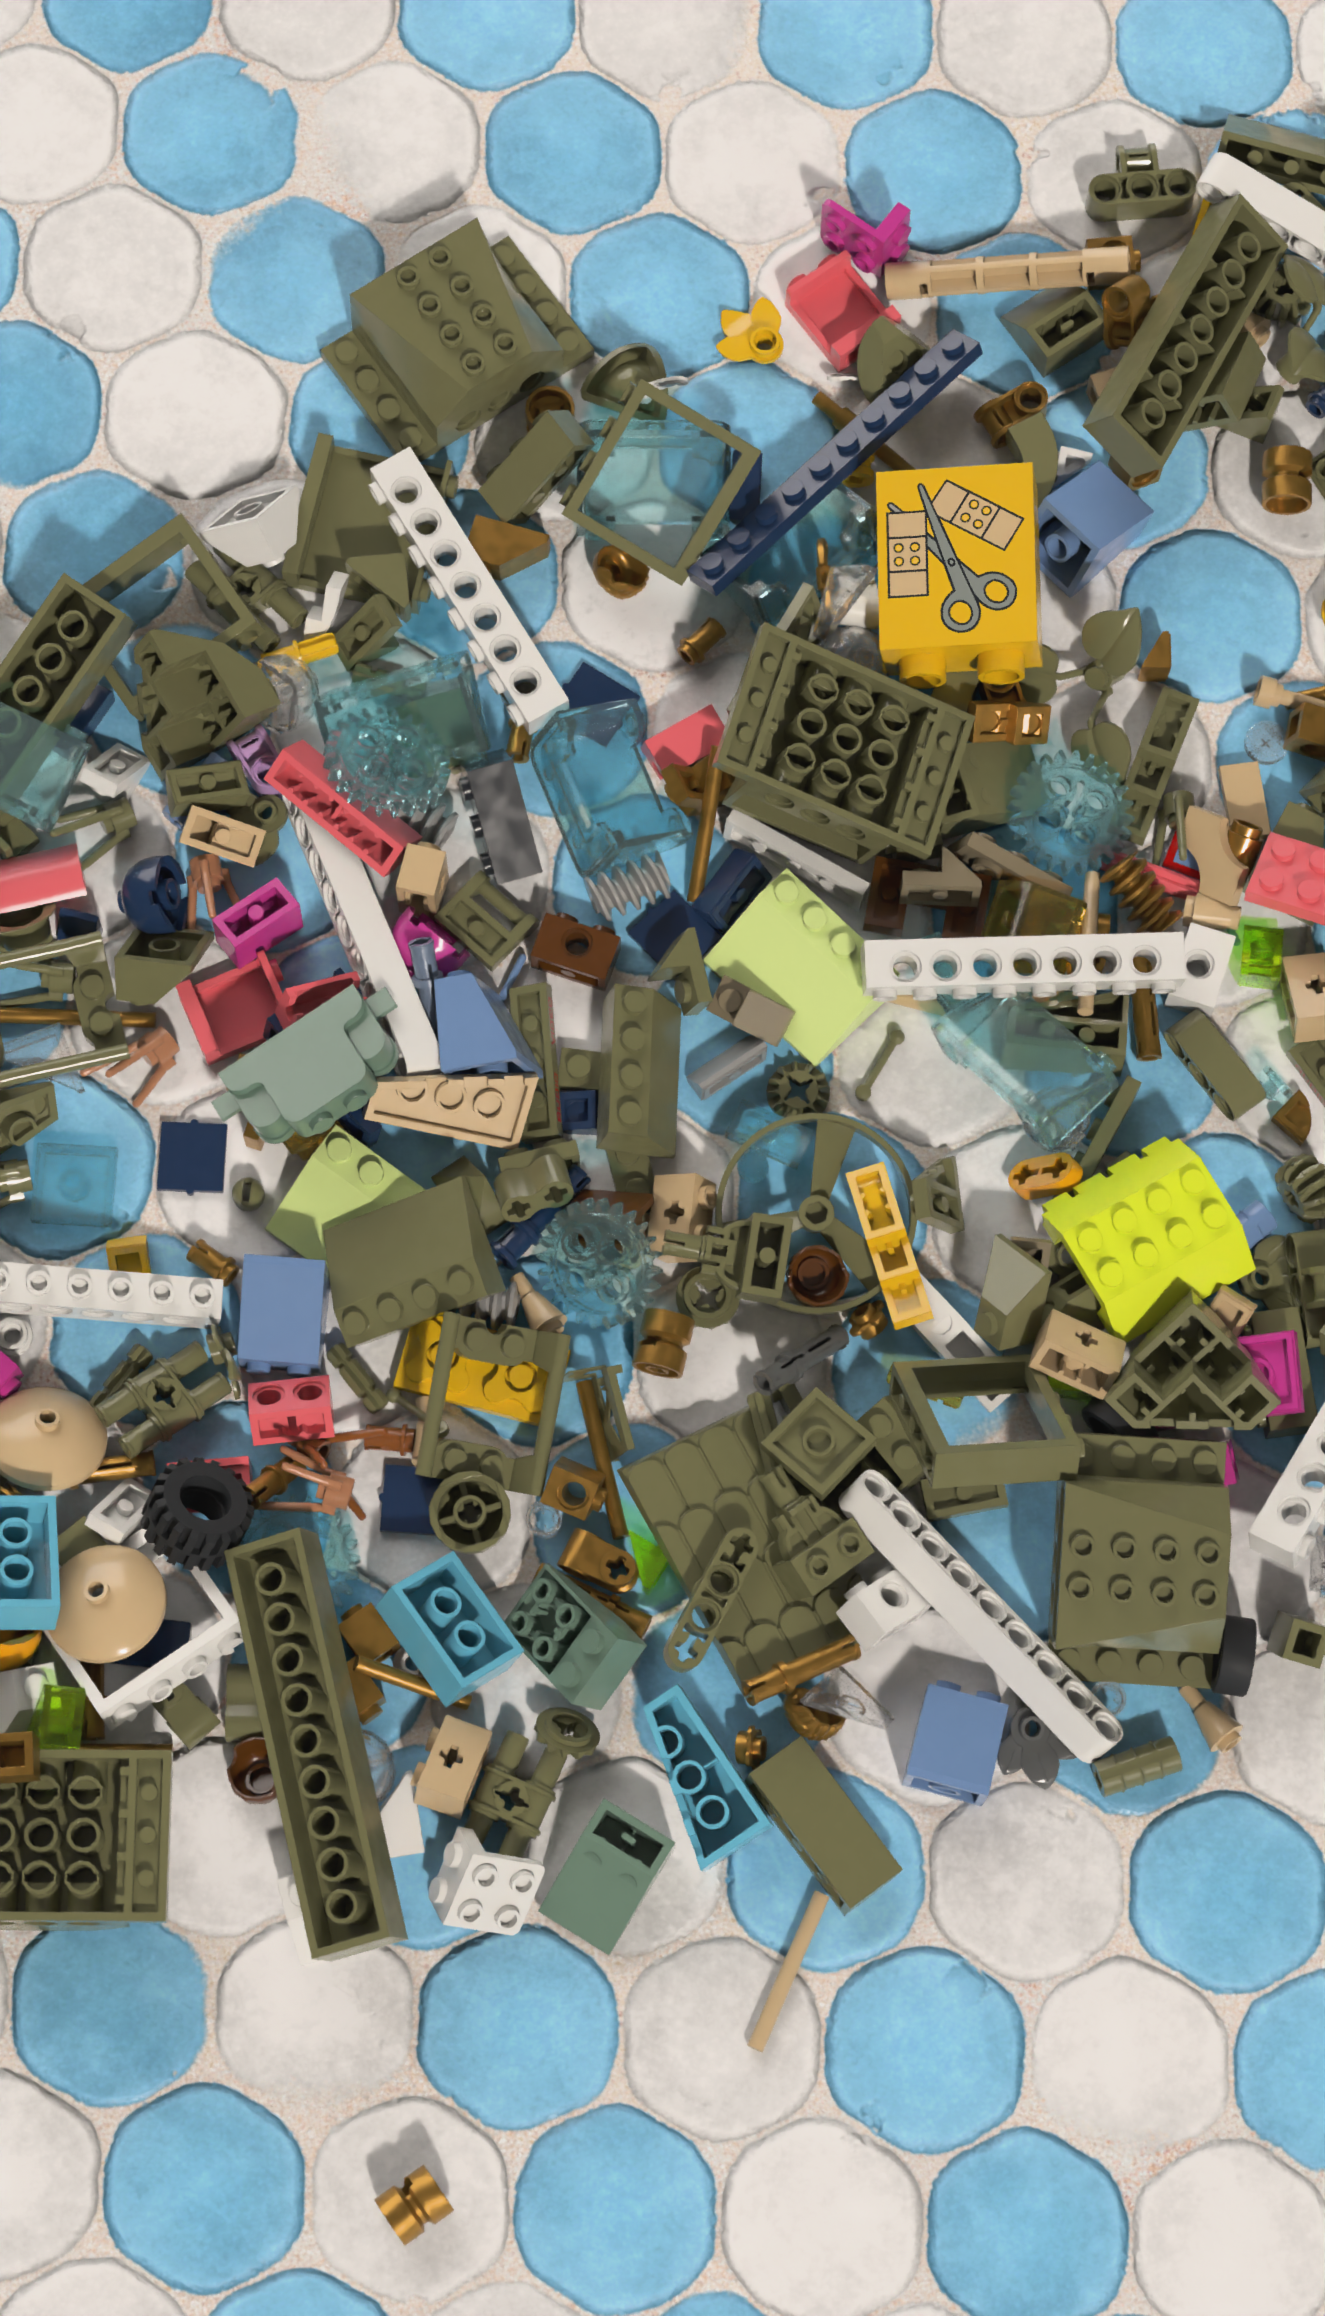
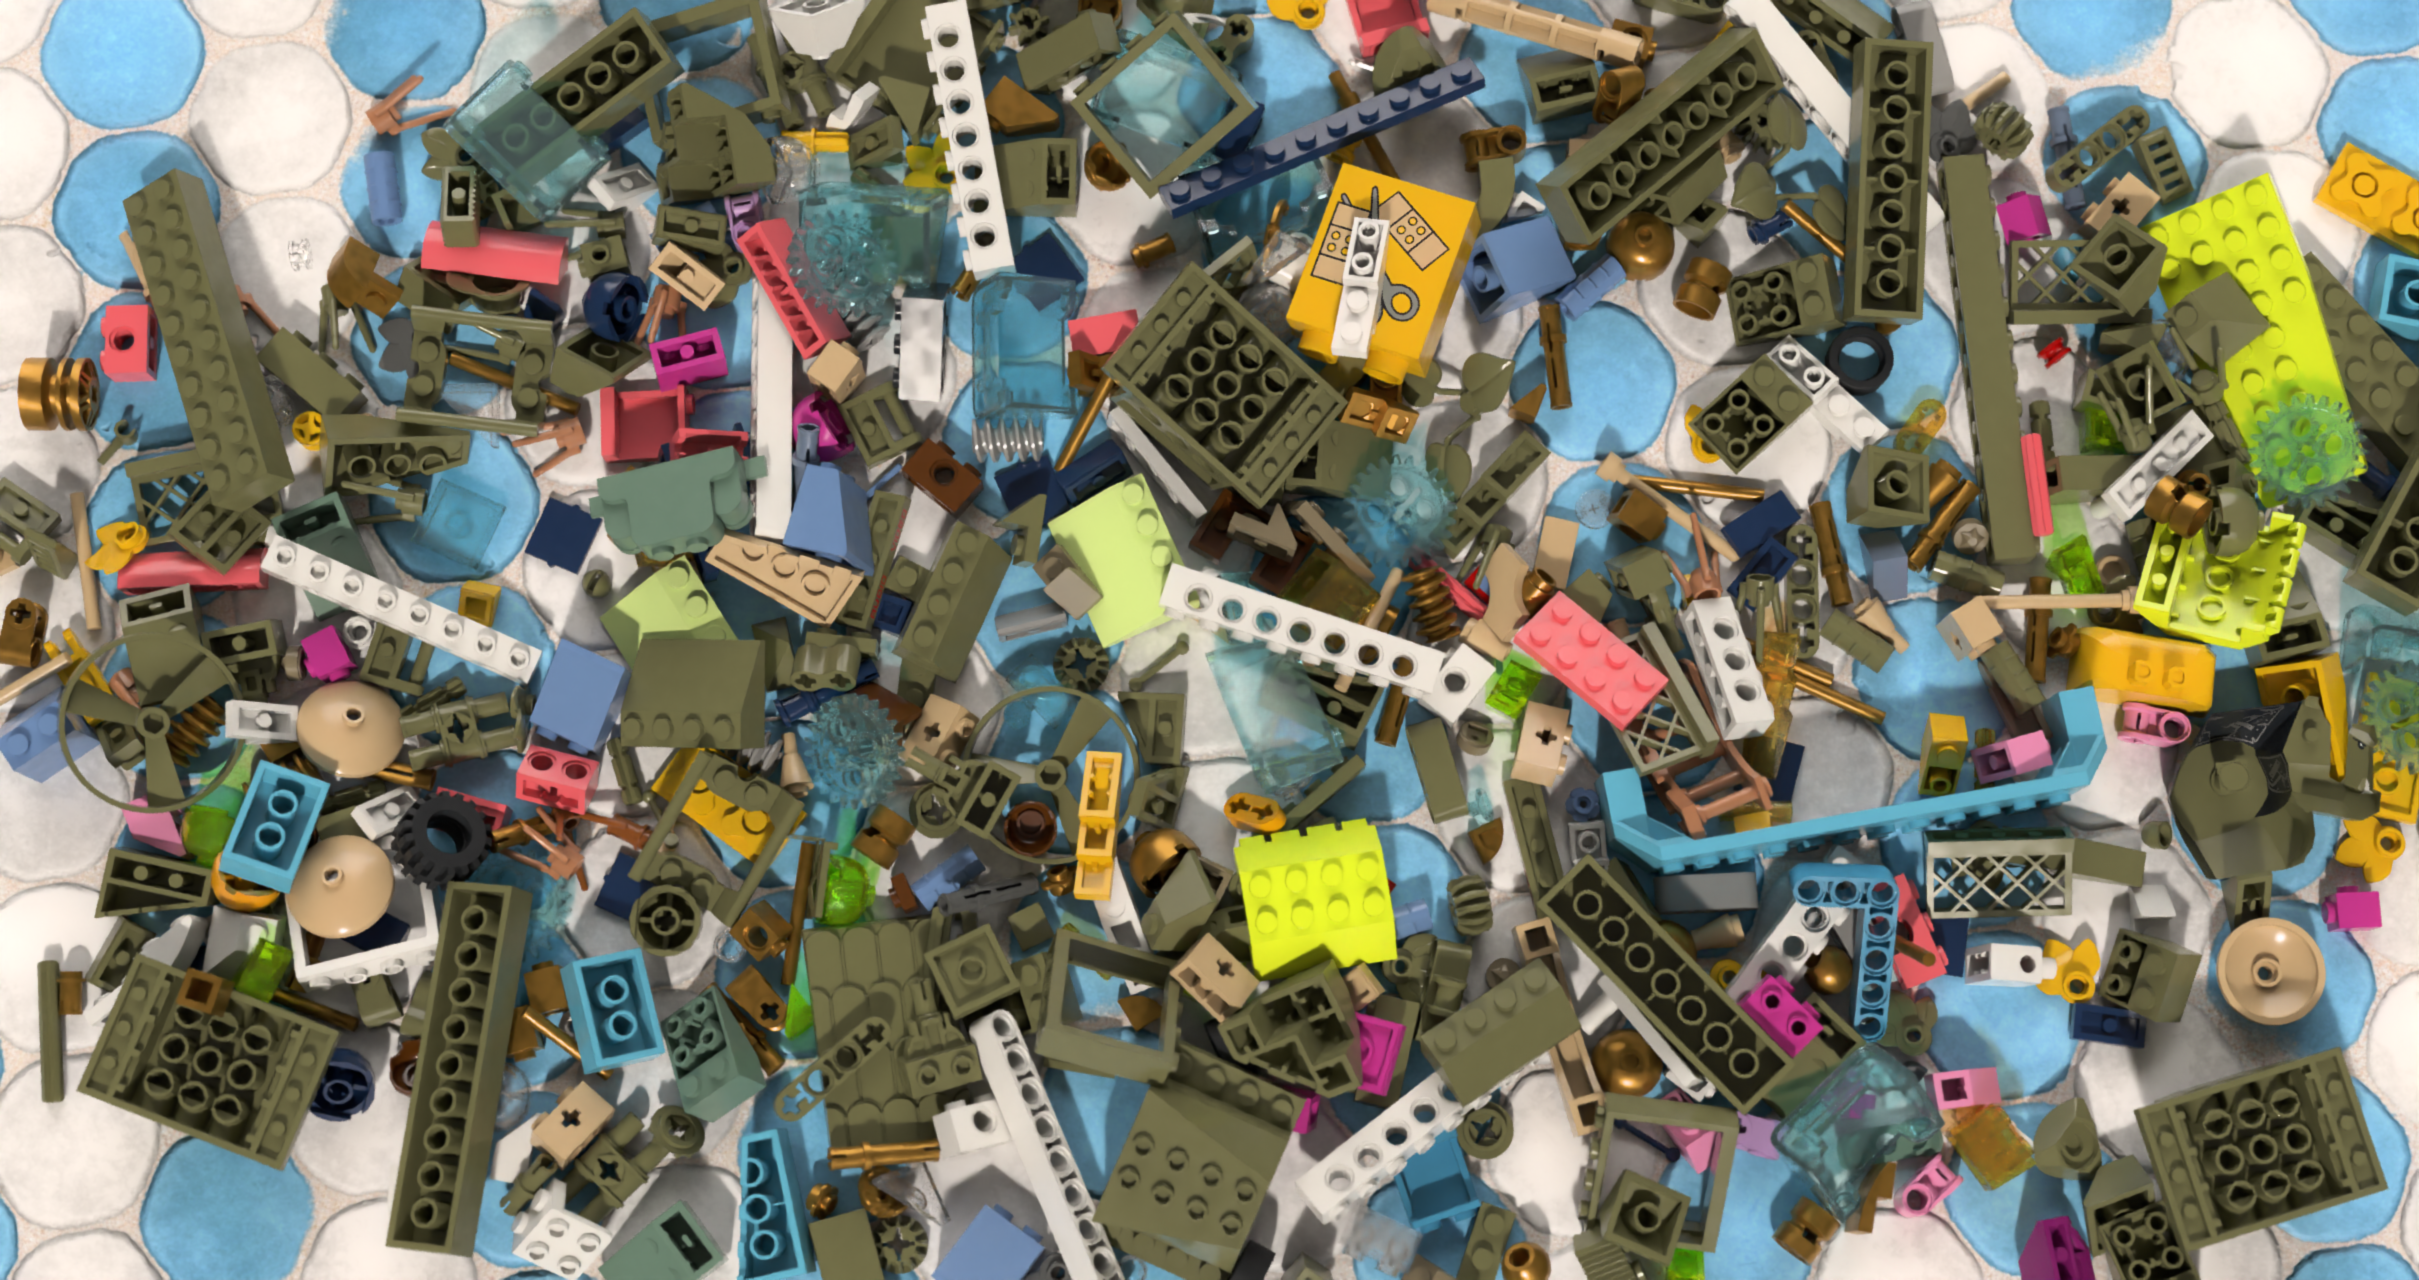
camera: 20 degrees right, 5 degrees up
pearl gold pin [186,1239,239,1287] -> none
none -> dark blue cylinder [310,1047,376,1122]
none -> olive axle [321,779,387,816]
none -> olive plate [359,622,435,698]
none -> olive pin [500,1154,558,1216]
none -> olive brick [577,235,633,283]
none -> clear neon green cylinder [815,853,876,926]
none -> olive gear [872,1215,928,1274]
none -> reddish brown plate [887,873,920,914]
none -> yellow plate [902,132,957,195]
none -> medium blue axle [910,844,986,912]
none -> olive slope [974,138,1078,217]
none -> olive slope [1007,902,1054,952]
none -> olive gear [1008,4,1050,47]
none -> olive wing [1118,691,1187,766]
none -> pearl gold tile [1118,995,1162,1032]
none -> pearl gold cylinder [1129,828,1202,899]
none -> olive axle [1202,14,1254,80]
none -> white slope [1331,217,1390,359]
none -> dark tan tile [1456,721,1494,756]
none -> pearl gold pin [1538,304,1573,410]
none -> medium blue axle [1554,253,1626,321]
none -> pearl gold cylinder [1606,211,1675,281]

